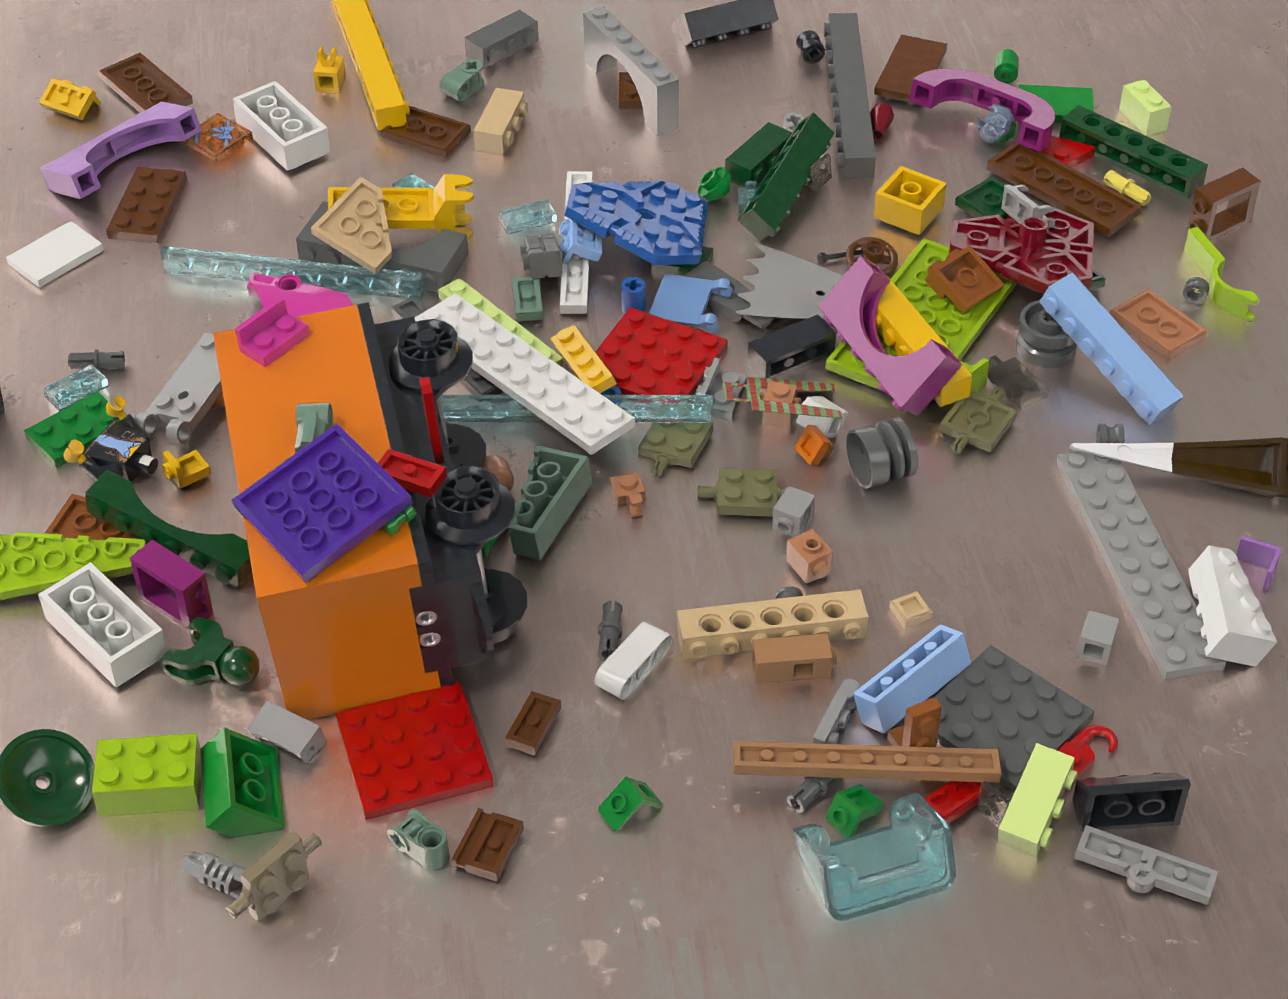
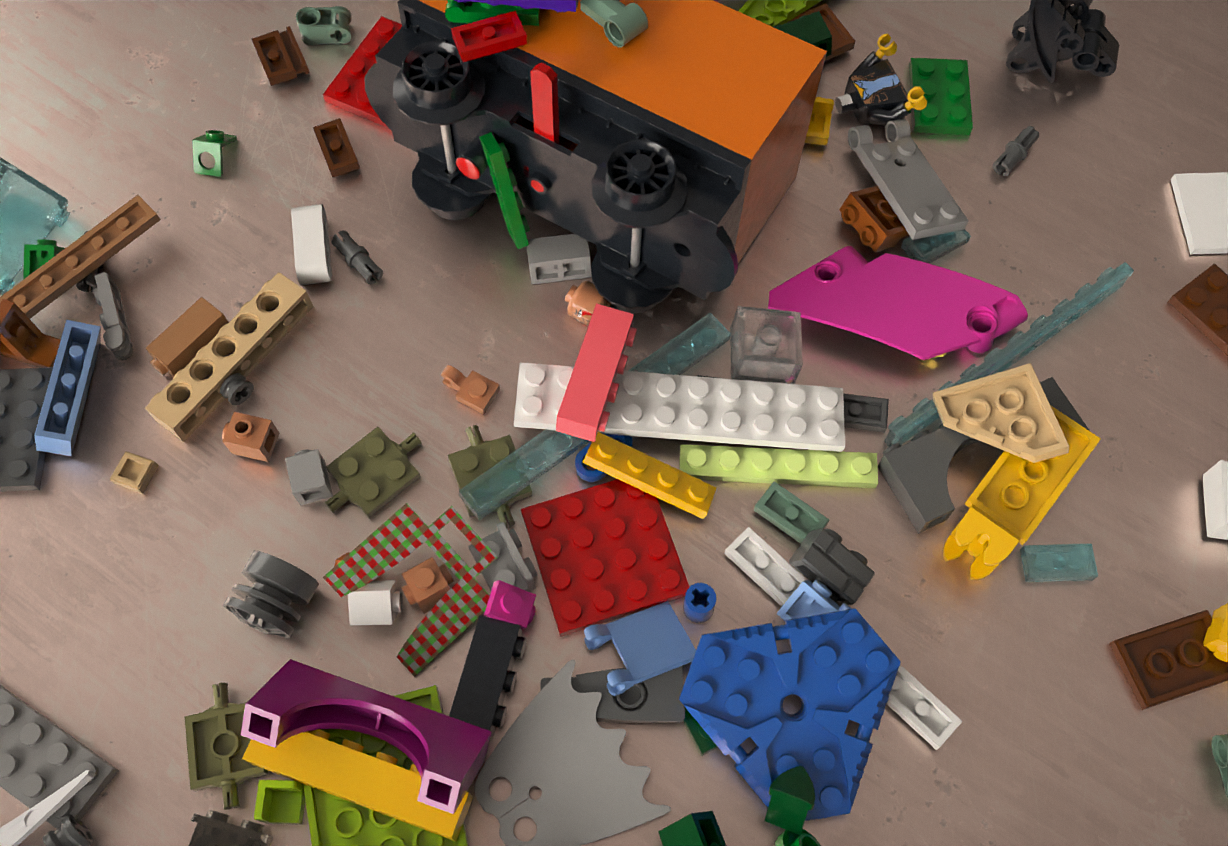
camera: 135 degrees right, 20 degrees up
clear light blue plate [43,364,108,411] -> none
dark pink bracket [235,297,310,367] -> none
tan brick [473,88,528,155] -> none
clear light blue plate [499,199,557,235] -> none
sand green wedge [508,445,593,560] -> none
none -> dark pink bracket [484,580,536,629]
none -> coral brick [556,303,637,442]
none -> dark green tile [764,766,815,835]

